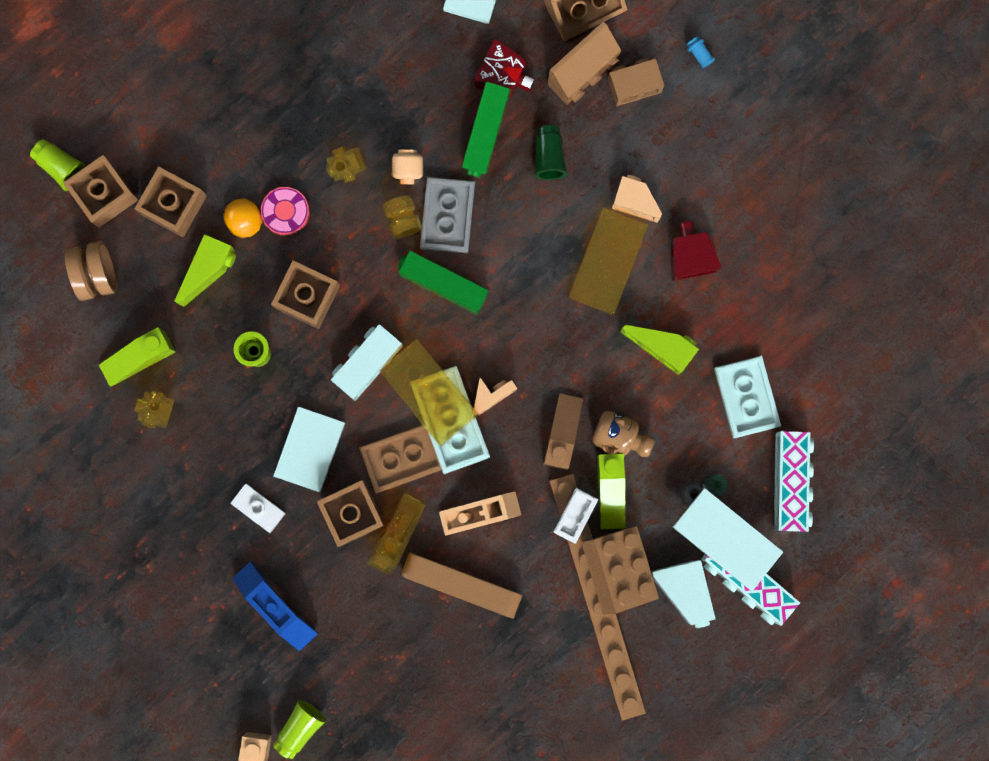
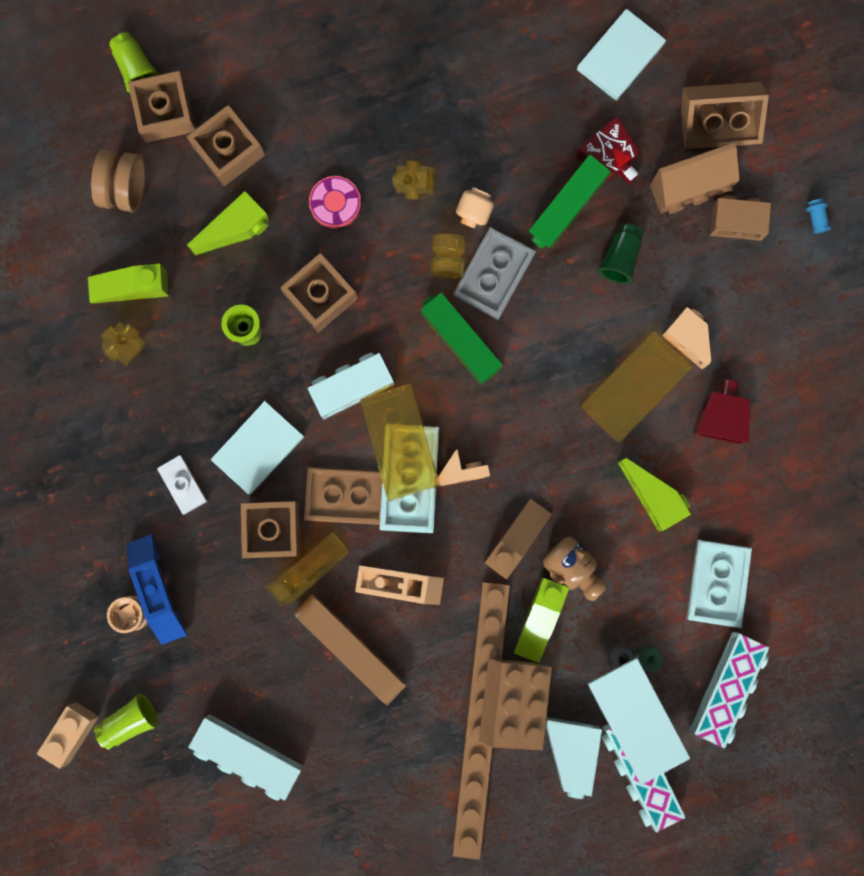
camera: 30 degrees right, 0 degrees up
light orange hair [223,198,262,238] -> none
white plate [553,488,598,544] -> none
none -> light nougat wheel [107,596,148,633]
none -> light aqua brick [188,714,303,801]

